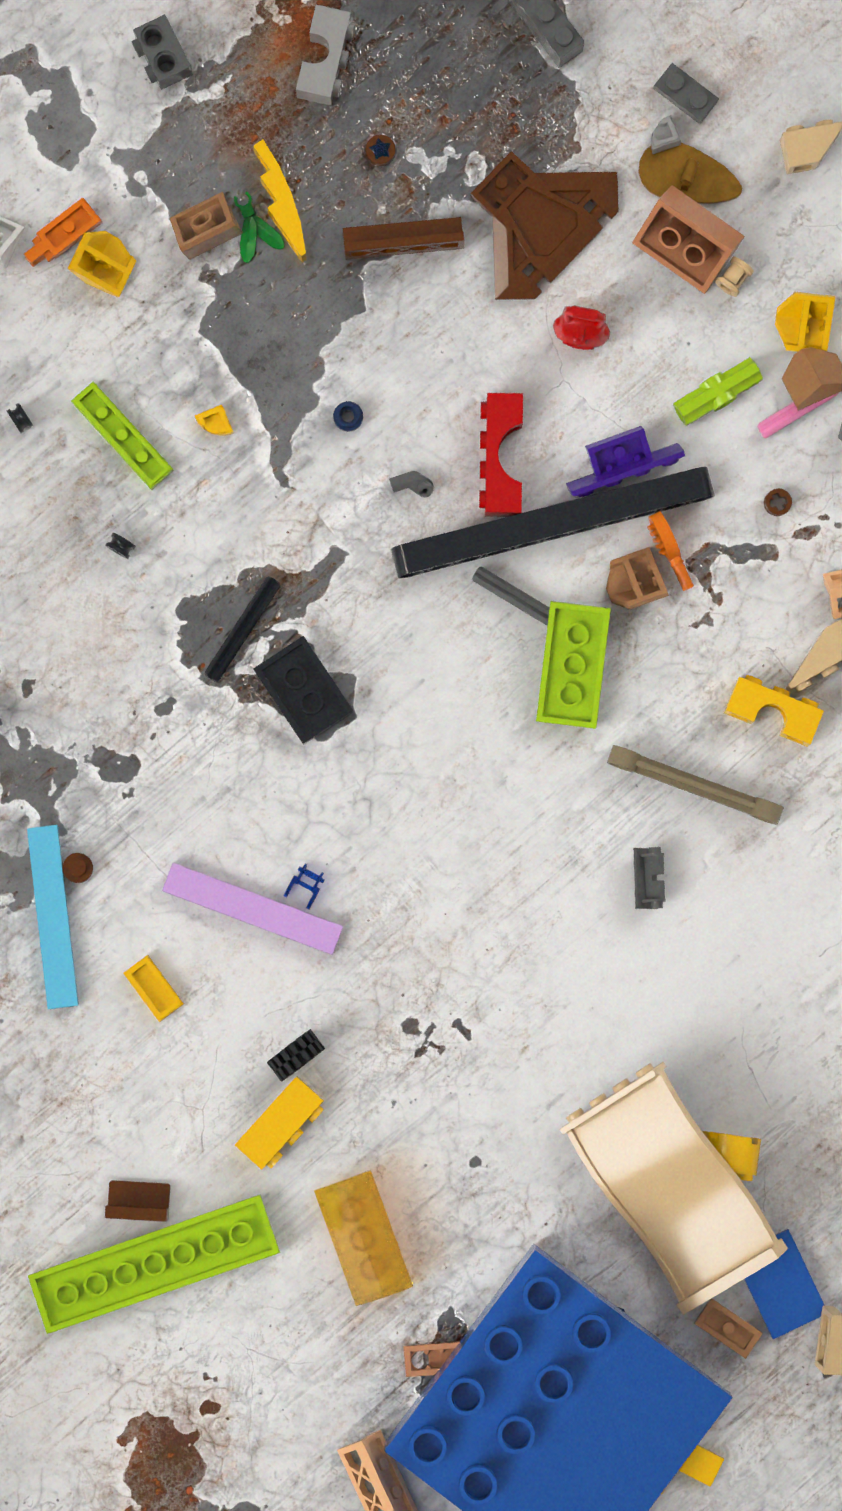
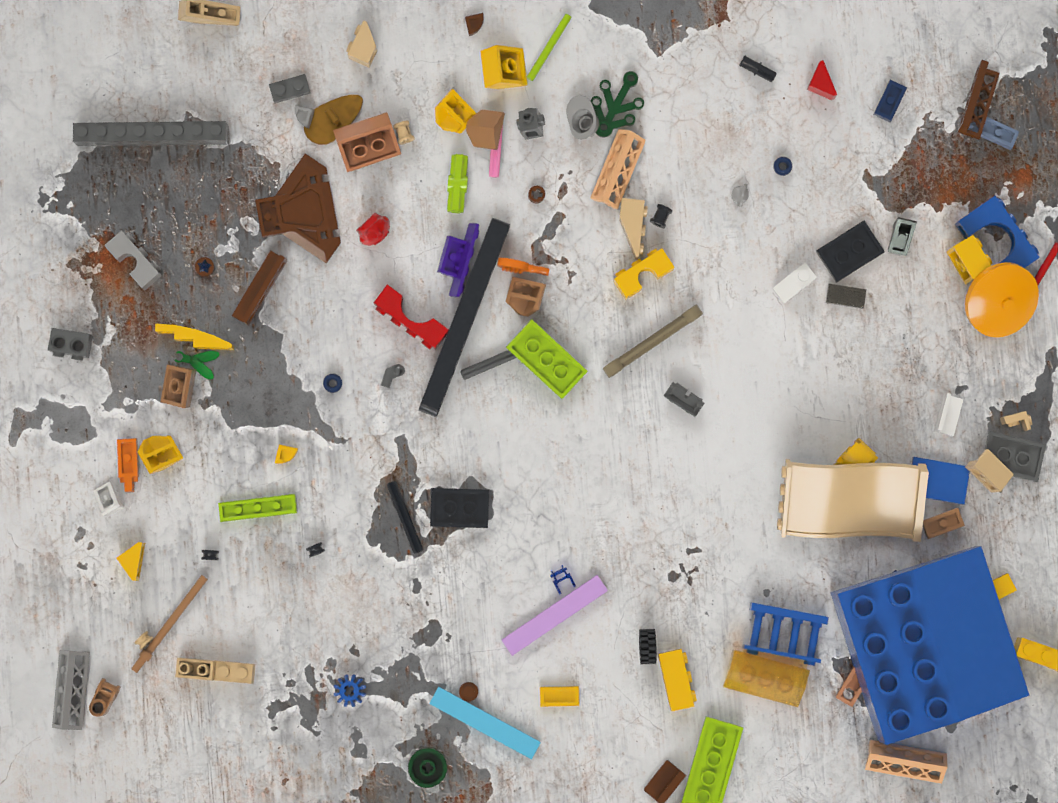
camera: 55 degrees left, 0 degrees up
none -> blue fence [742,603,829,666]

